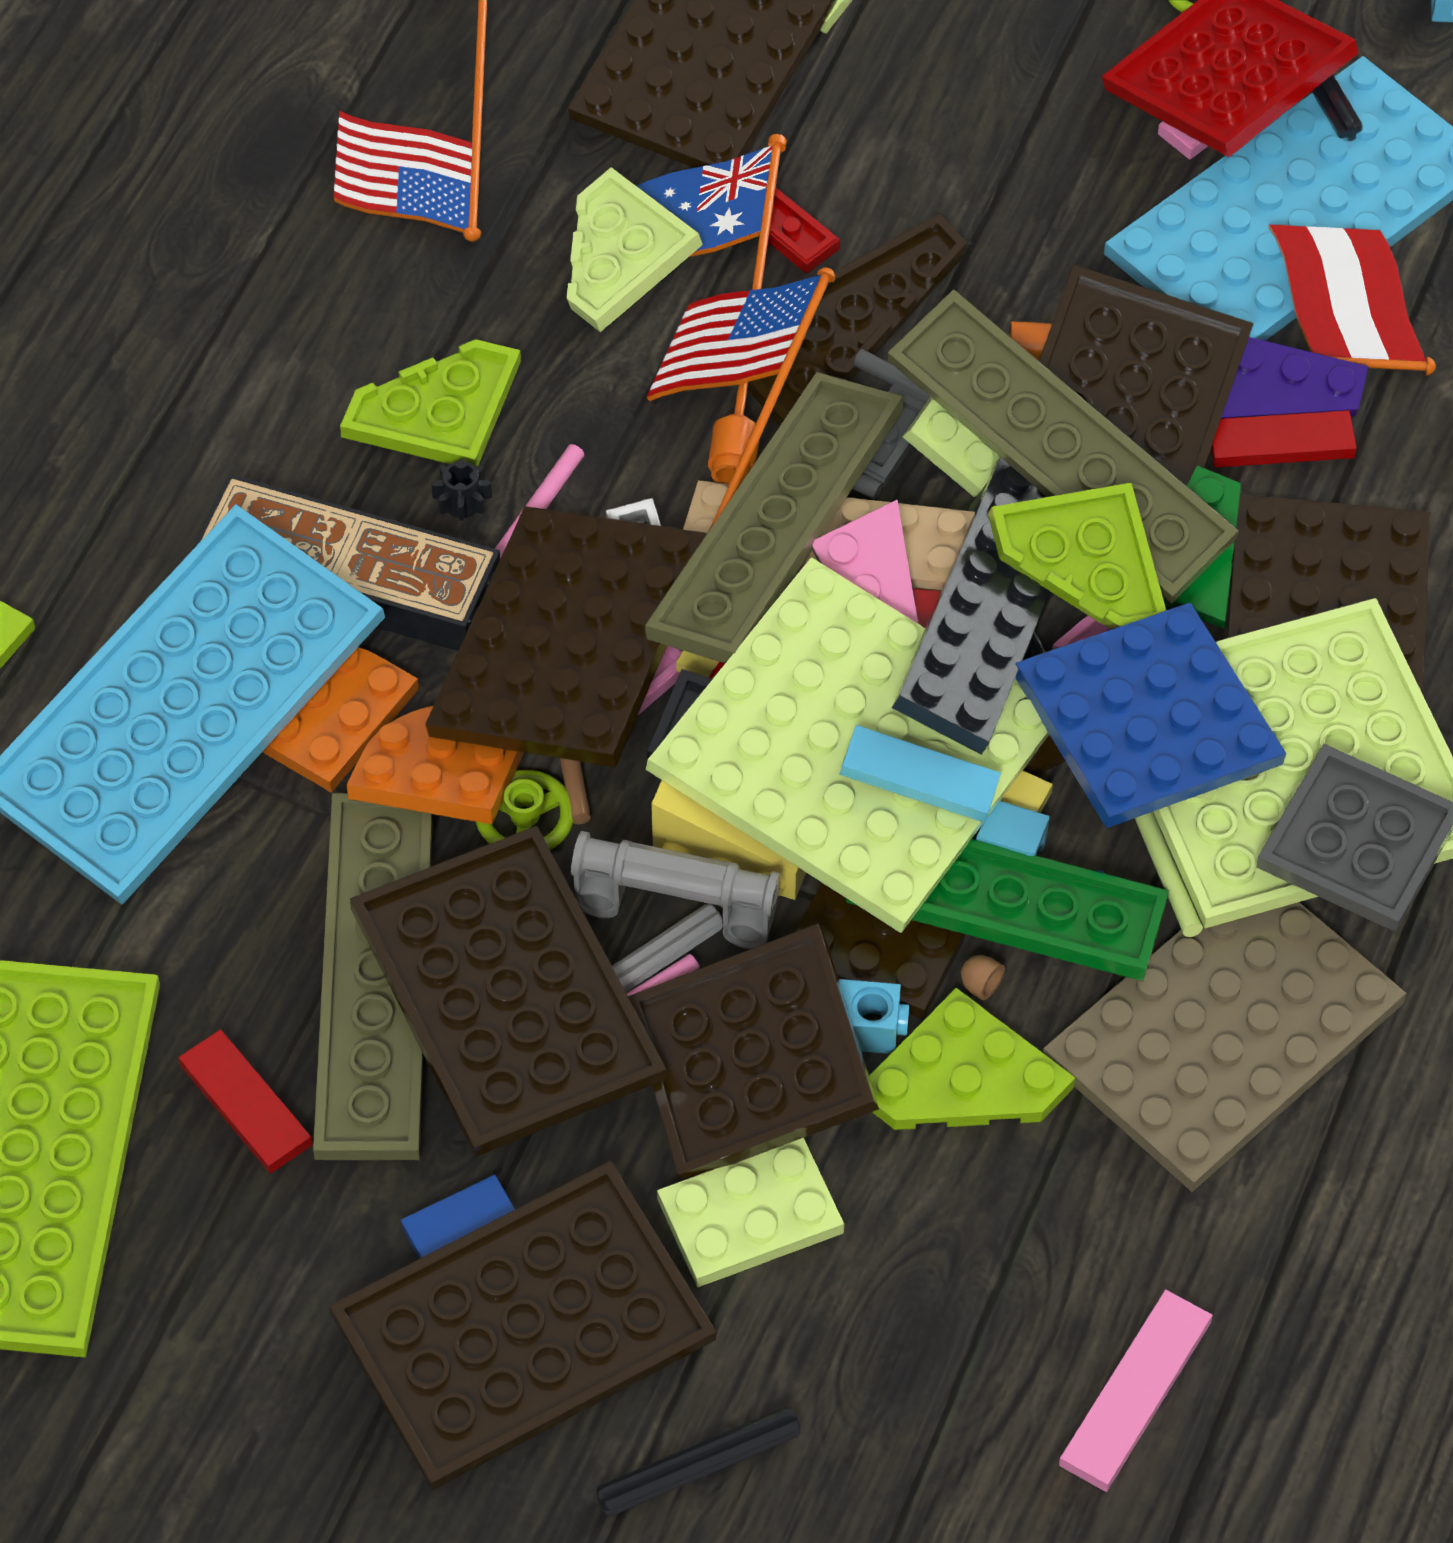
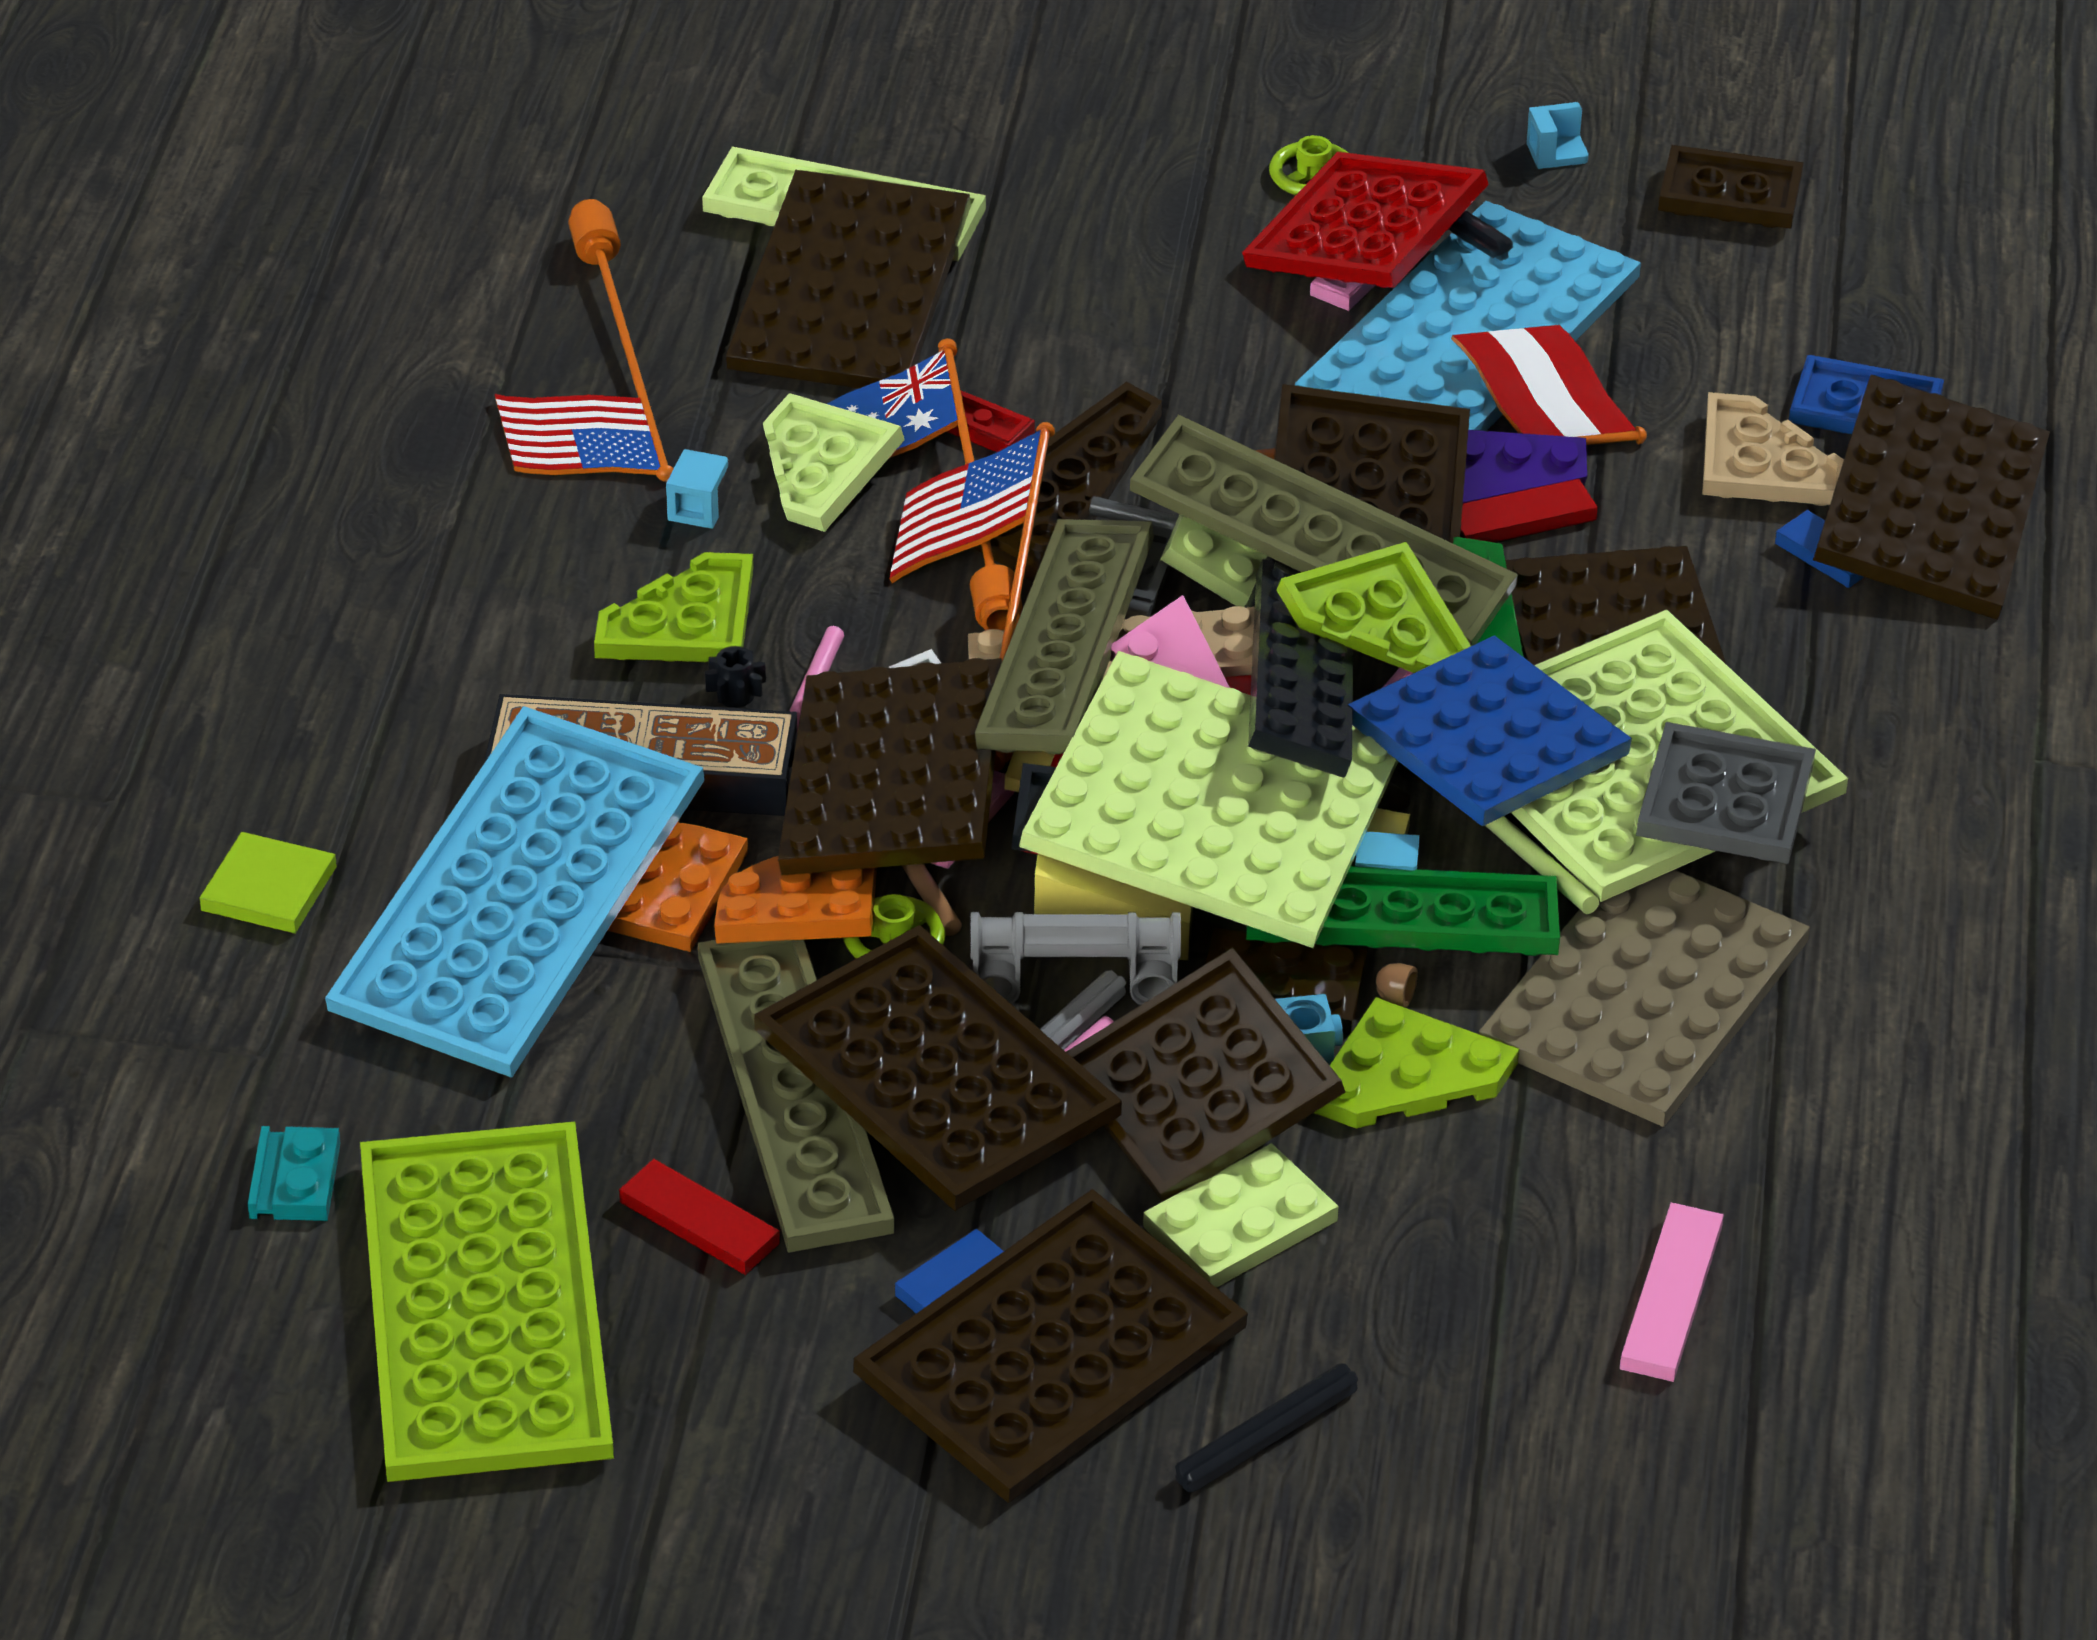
camera: 15 degrees left, 15 degrees down
medium azure tile [839,725,1001,823] -> none
none -> medium azure panel [666,449,728,529]

